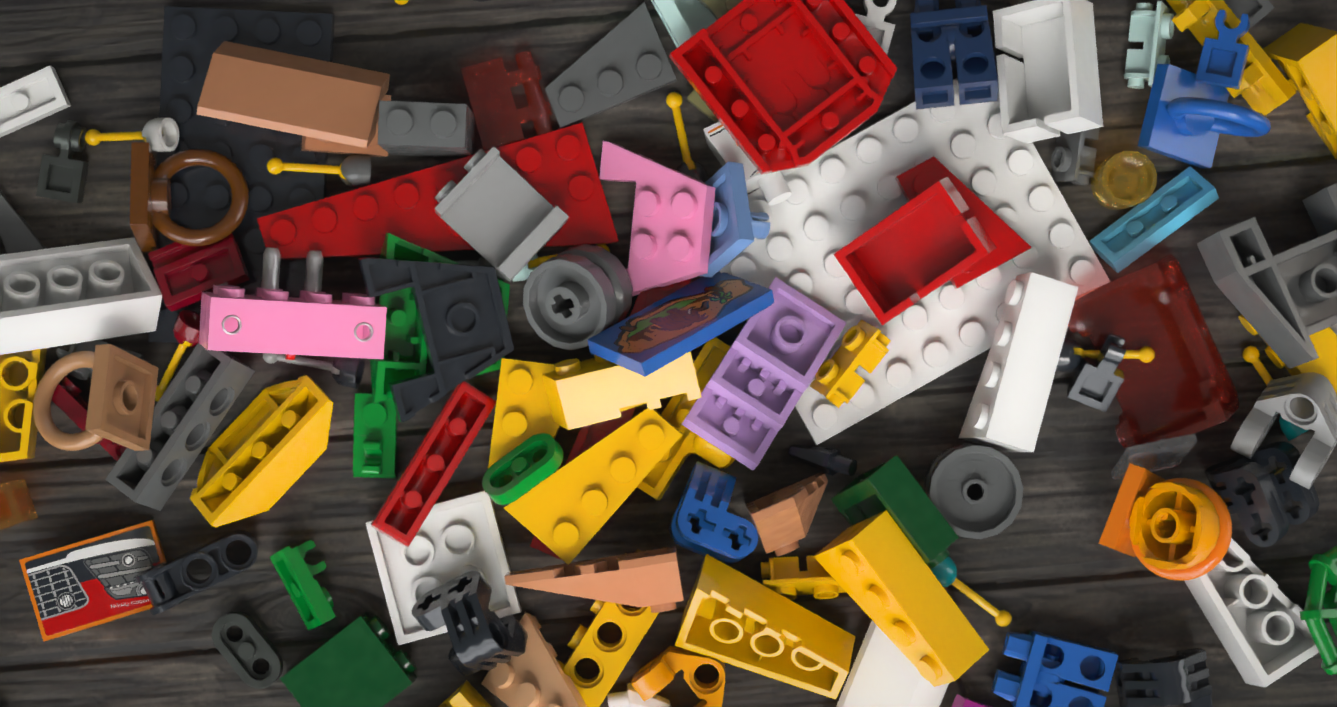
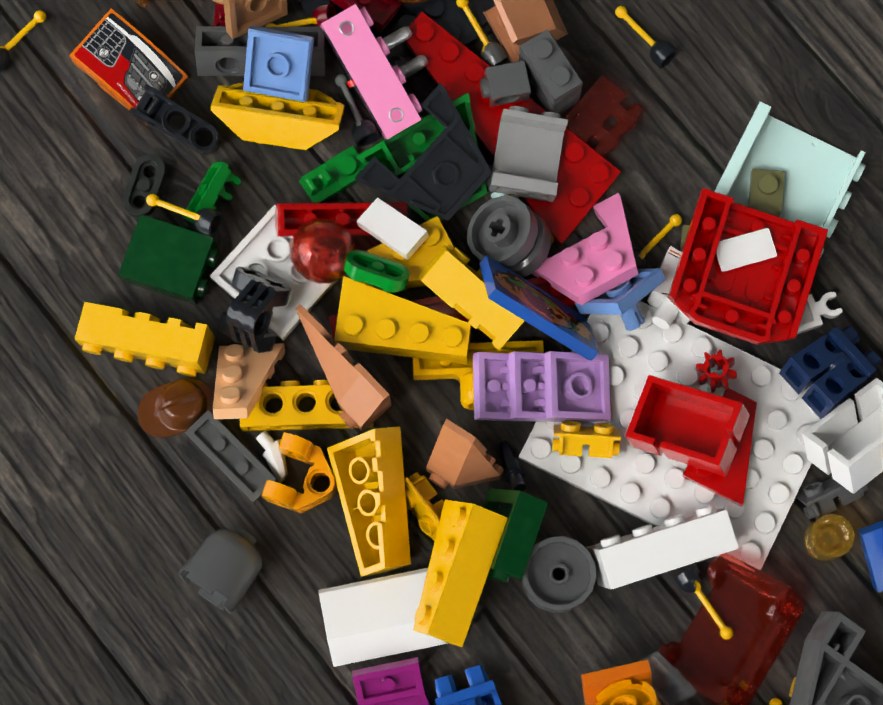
camera: 60 degrees right, 10 degrees down
dark grey wing [544,2,677,129] -> none
blue piece [669,461,758,565] -> none
hinge [930,556,1012,627] -> none
plate [1067,332,1126,412] -> none
medium azure plate [1090,166,1219,273] -> none
none -> hinge [146,194,222,236]
none -> medium blue plate [243,26,314,102]
none -> clear red cylinder [289,217,355,284]
none -> white tile [357,198,429,260]
none -> dark grey brick [480,61,531,107]
none -> red gear [696,350,737,393]
none -> white sticker [716,228,777,272]

